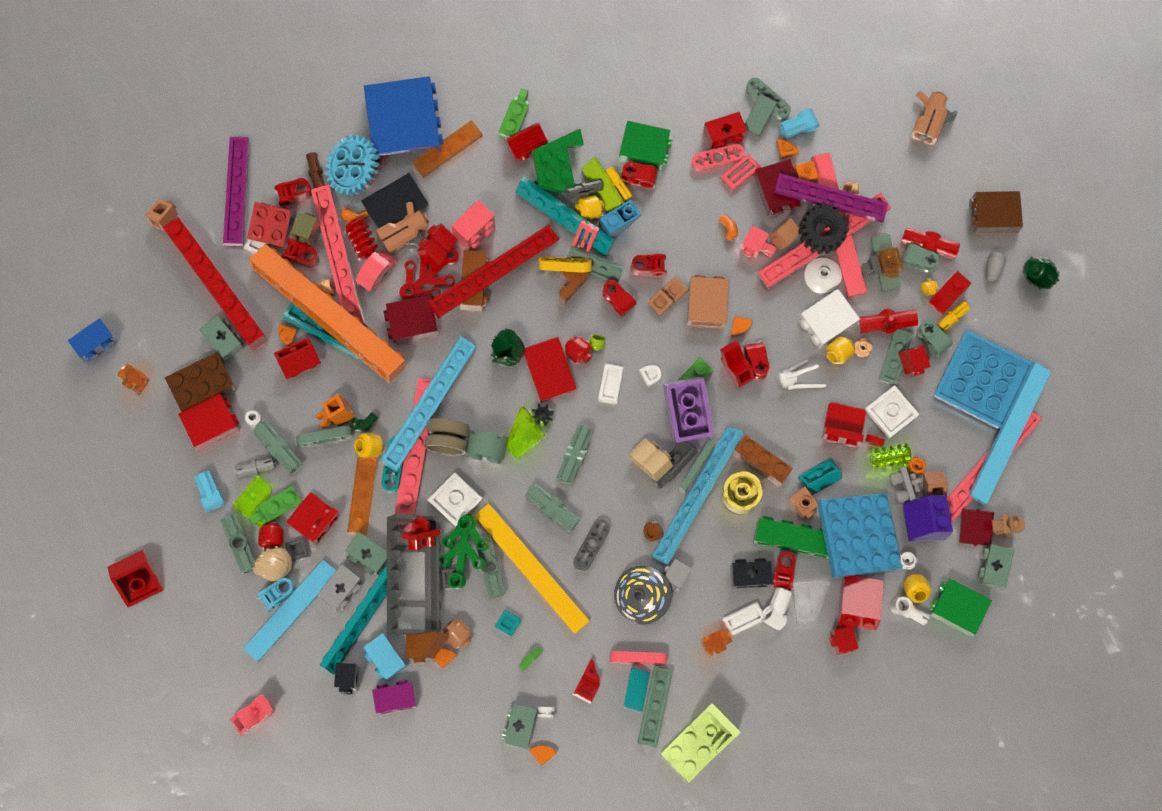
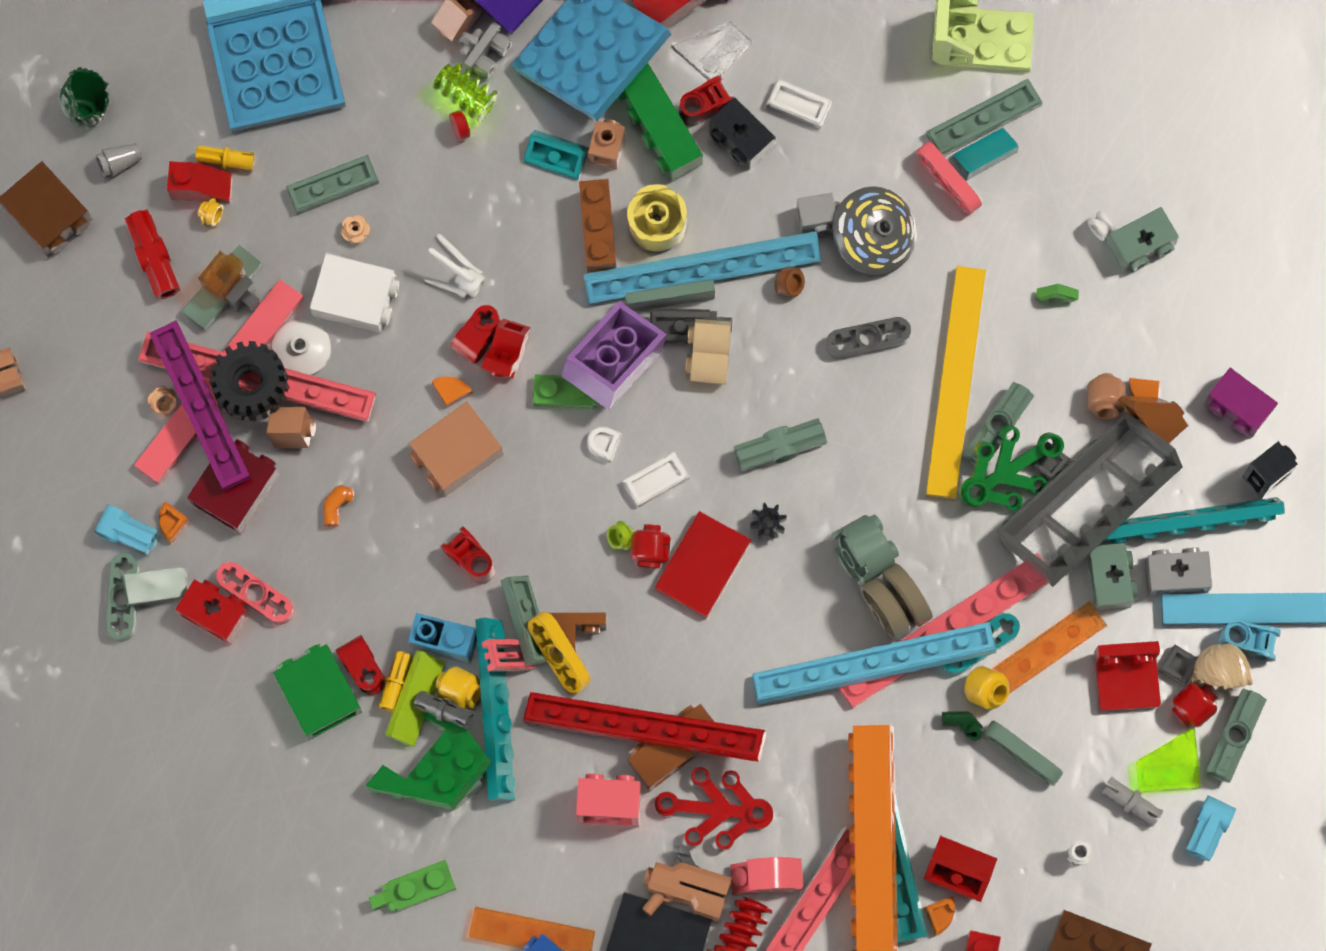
camera: 125 degrees left, 0 degrees up
red brick [178,393,240,451] -> none
bright green hinge [248,486,302,525] -> none
sand green piece [253,420,302,474] -> none
orange brick [316,394,355,428] -> none
light nougat plate [319,278,335,294] -> none
medium azure brick [363,633,407,681] -> none
dark red brick [383,295,439,345] -> none
red hips [402,517,441,550] -> none
red brick [416,223,457,268] -> none
white plate [428,472,483,527] -> none
dark green hair [491,328,525,367] -> none
teal tile [495,610,522,637] -> none
red brick [504,123,549,161] -> none
clear neon green wing [506,406,547,460] -> none
sand green piece [525,483,580,532] -> none
orange tile [529,746,557,766] -> none
red slope [573,659,600,704] -> none
red piece [602,280,637,317] -> none
nougat slope [647,276,689,316] -> none
clear orange brick [700,628,733,658] -> none
coral tile [720,153,761,191] -> none
coral brick [740,226,777,259] -> none
white piece [761,588,792,630] -> none
orange brick [794,161,818,183] -> none
red bracket [822,402,866,448] -> none
yellow head [826,336,855,364] -> none
red piece [859,309,918,334] -> none
white plate [865,385,919,439] -> none
red brick [898,345,931,376] -> none
sand green piece [901,243,940,273] -> none
orange plate [907,457,926,476] -> none
sand green piece [917,320,953,357] -> none

